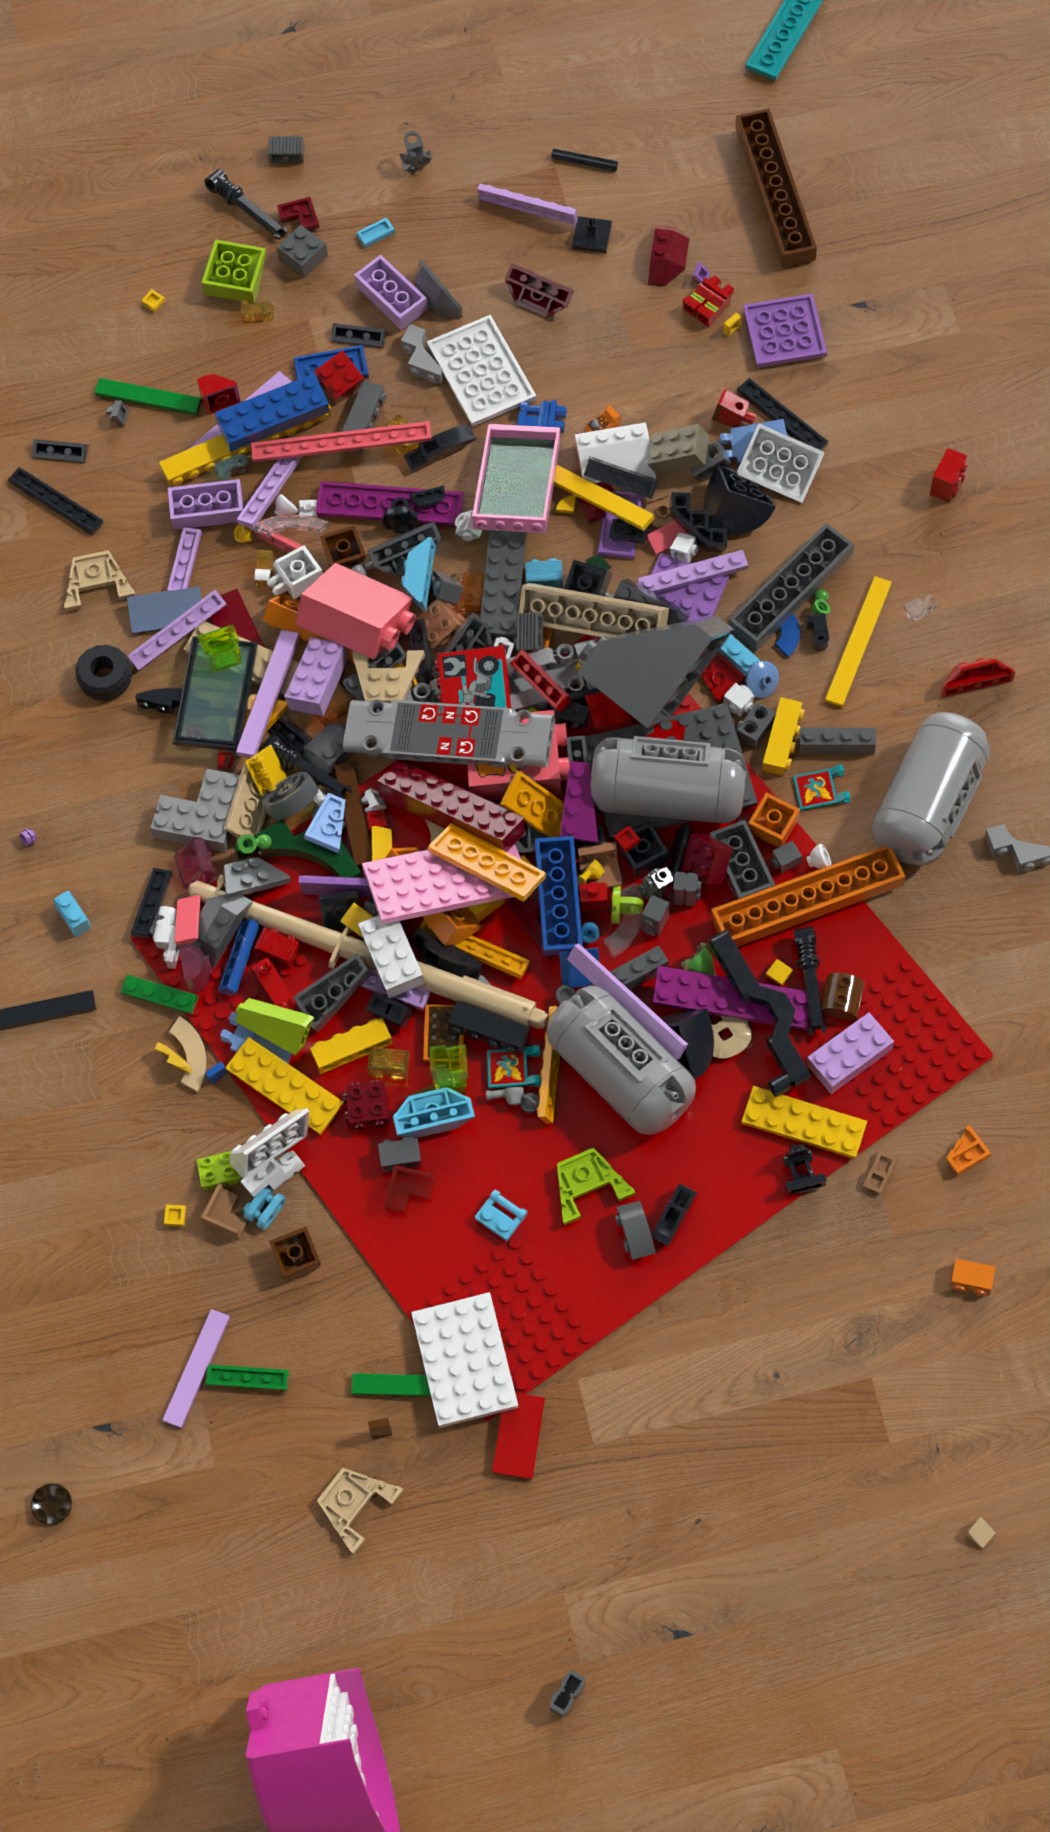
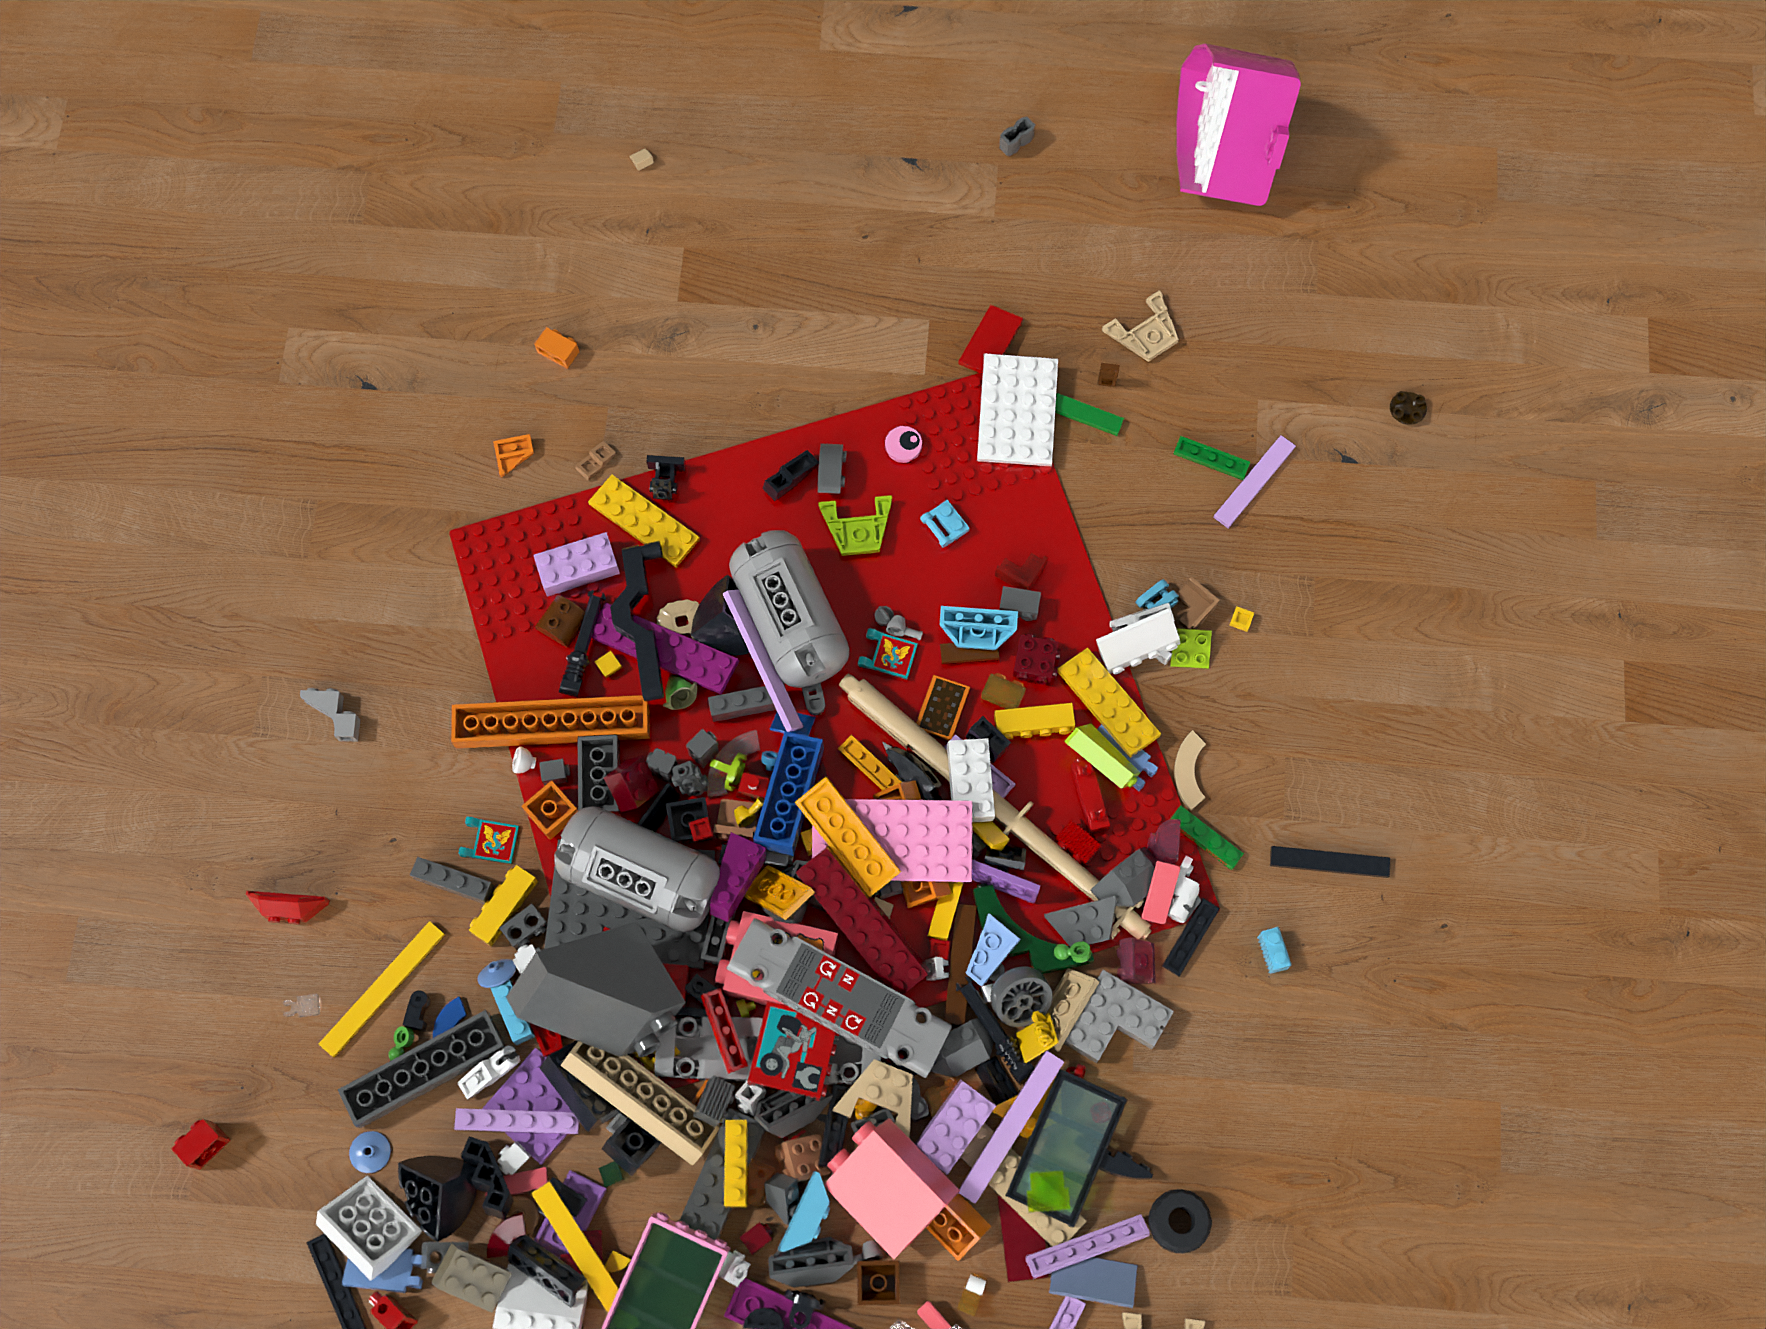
camera: 165 degrees left, 5 degrees up
medium lavender plate [20,828,36,846] -> none
yellow slope [155,1042,192,1074] -> none
blue tile [206,1062,228,1084] -> none
blue brick [218,919,260,996] -> none
white hinge [267,545,323,600] -> none
reddish brown brick [269,1226,321,1280] -> none
dark grey wedge [293,954,372,1032] -> none
clear neon green plate [429,1045,468,1090] -> none
black brick [448,1002,530,1054] -> none
medium azure brick [525,558,563,587] -> none
light orange plate [537,1006,560,1124] -> none
light grey piece [872,712,990,866] -> none
none -> medium blue dish [349,1131,391,1173]
none -> white plate [457,1046,520,1100]
none -> tile [487,1212,526,1258]
none -> yellow brick [724,1120,748,1208]
none -> dark red brick [740,1222,773,1255]
none -> bright pink tile [885,426,922,463]

